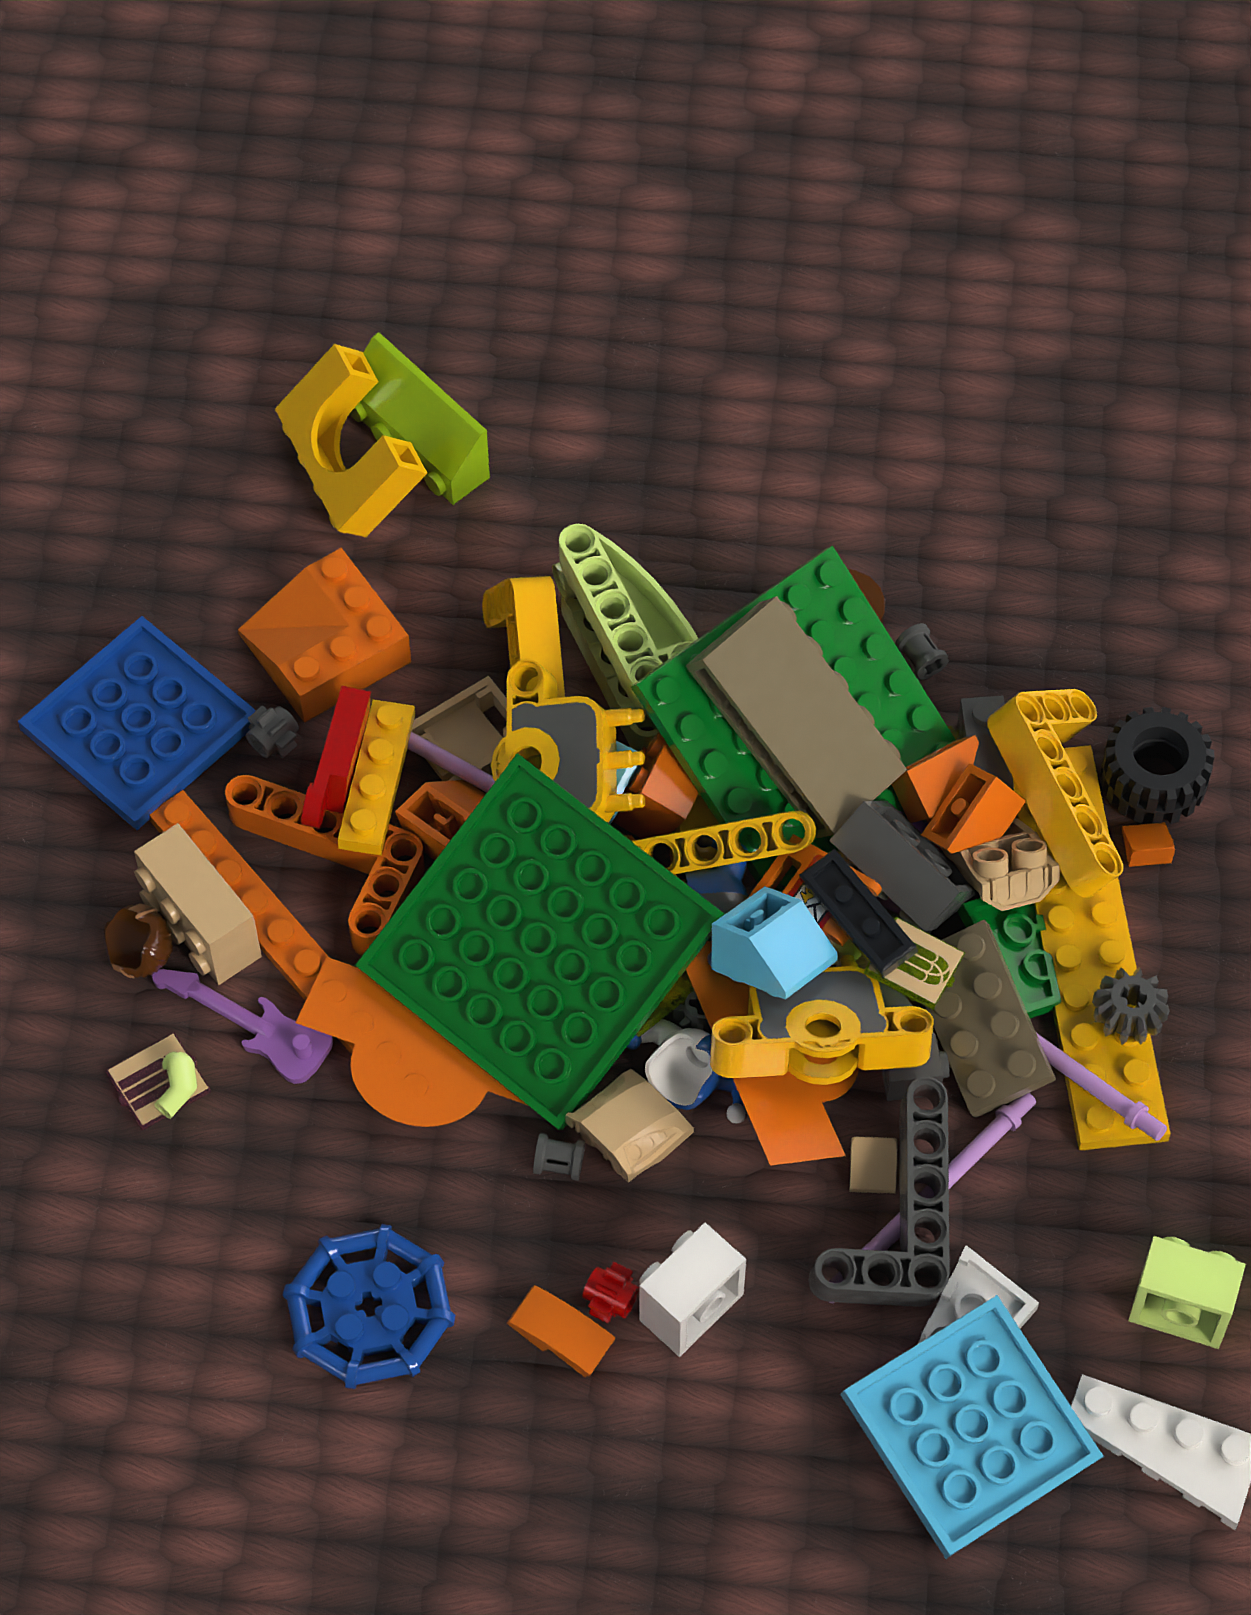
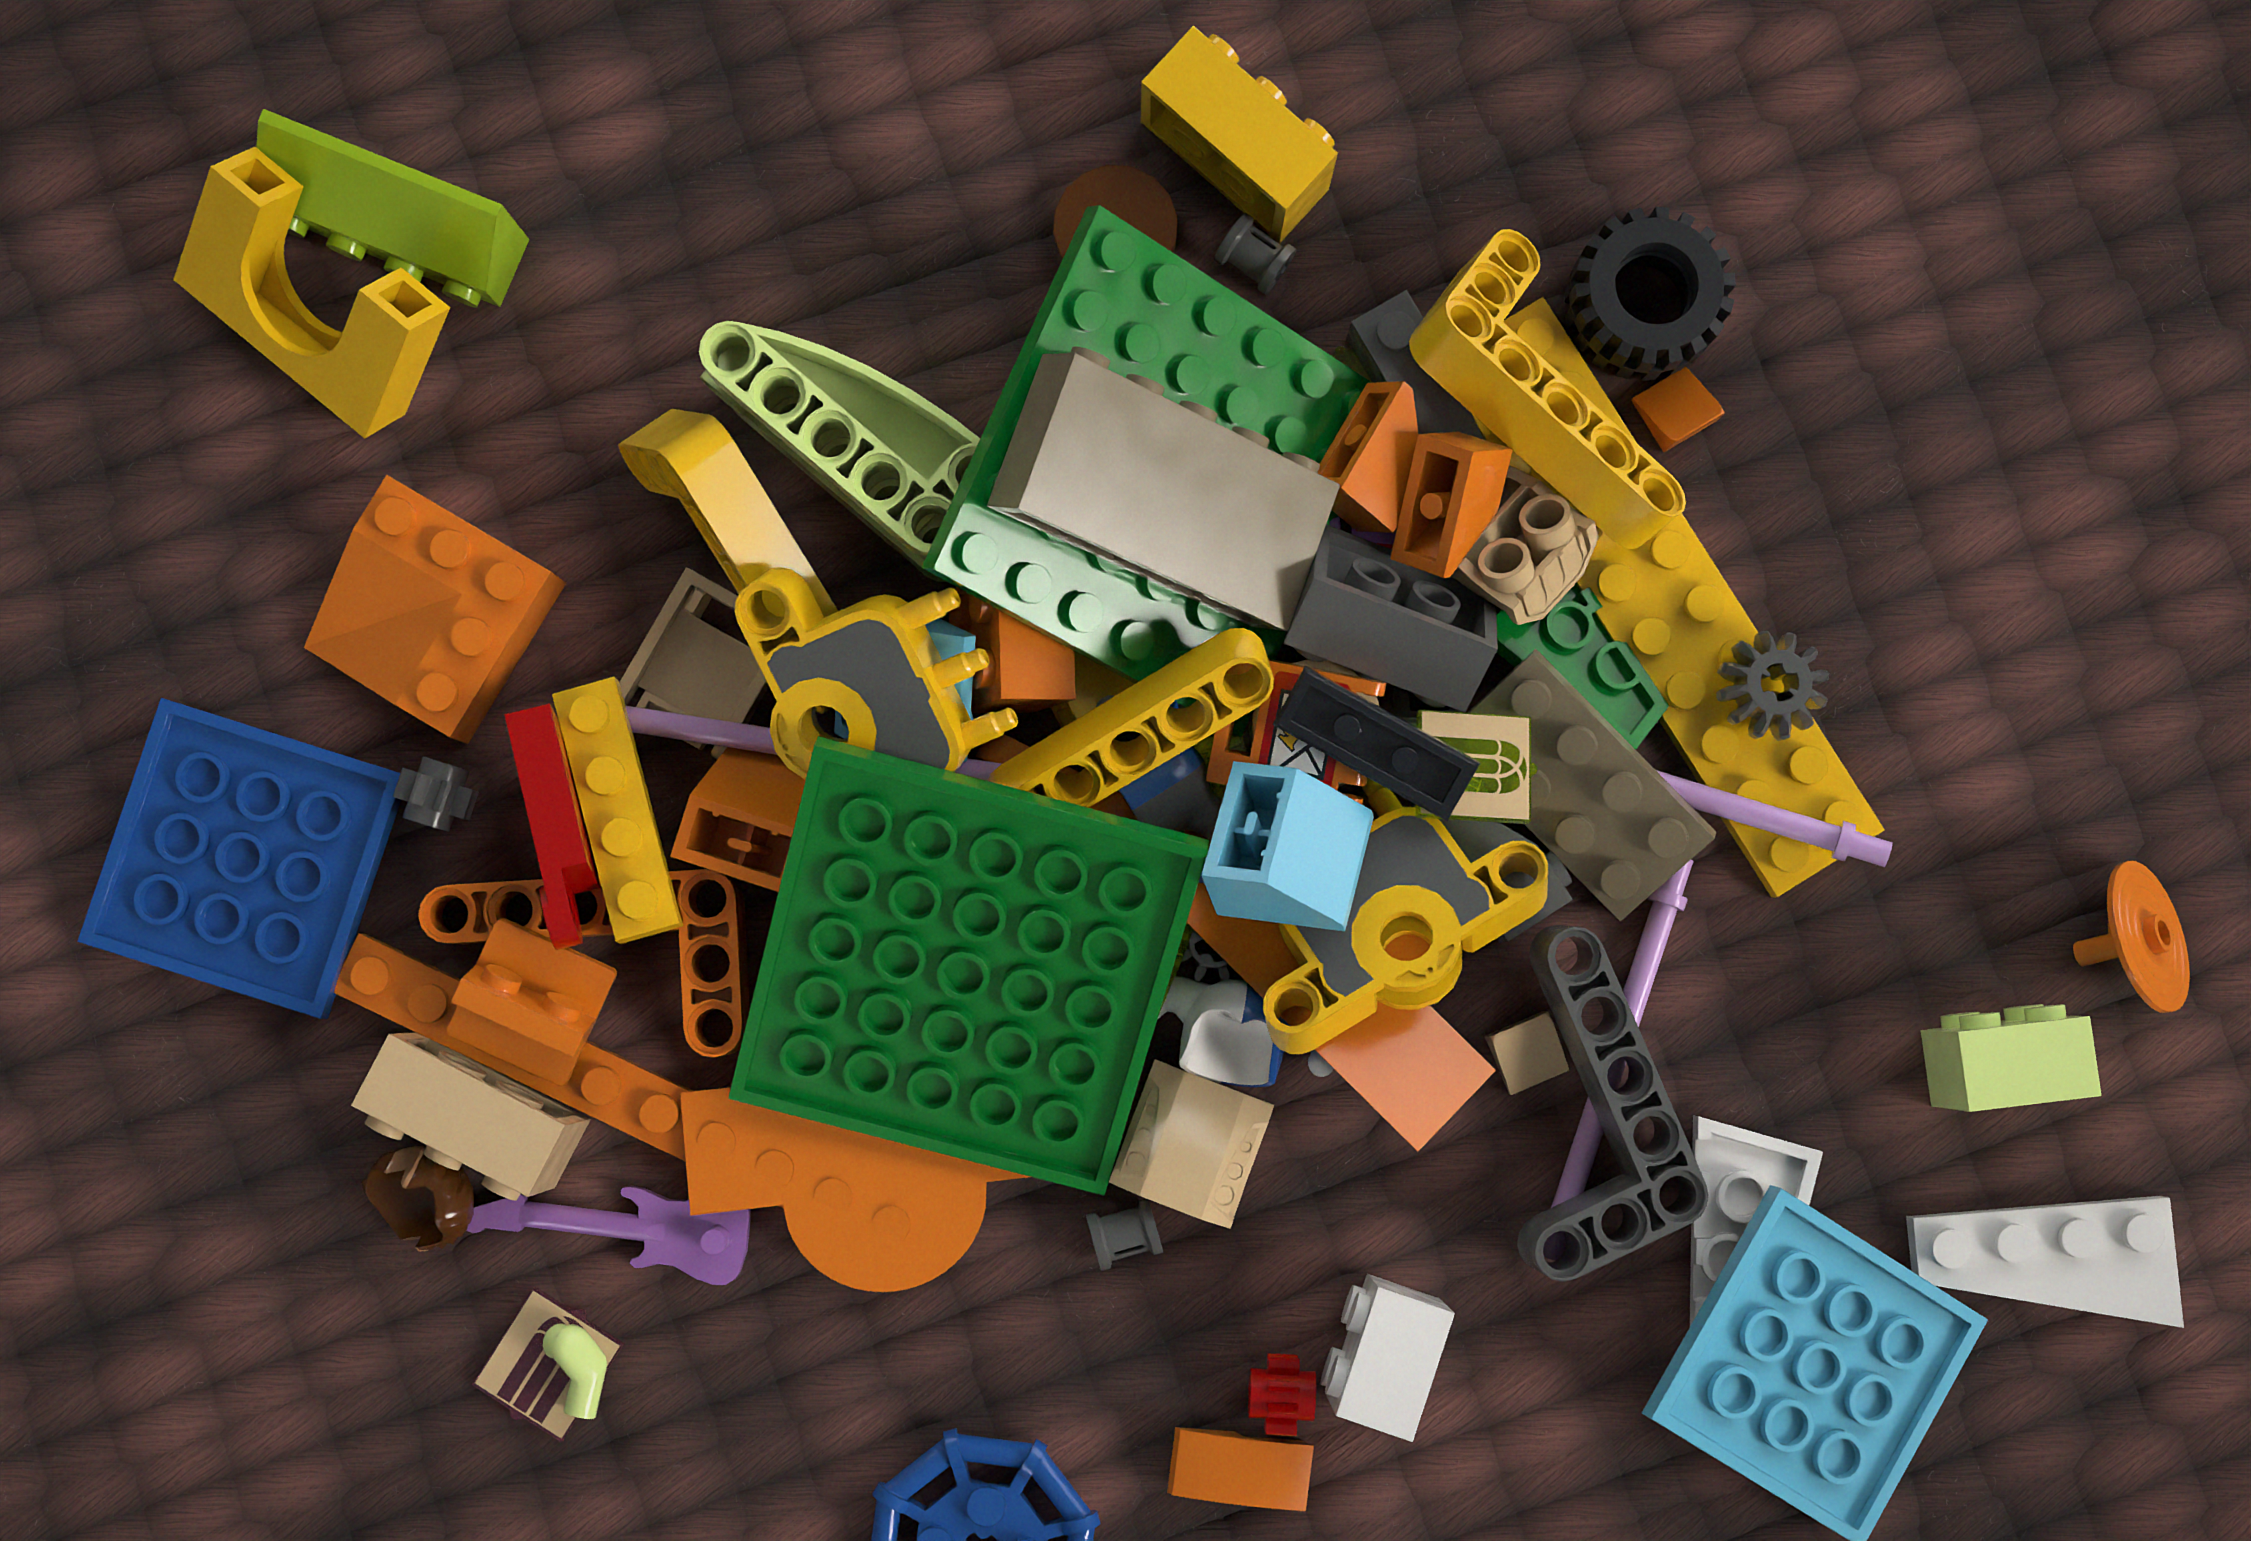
camera: 25 degrees left, 25 degrees up
none -> orange bracket [447,918,617,1086]
none -> yellow brick [1141,26,1338,244]

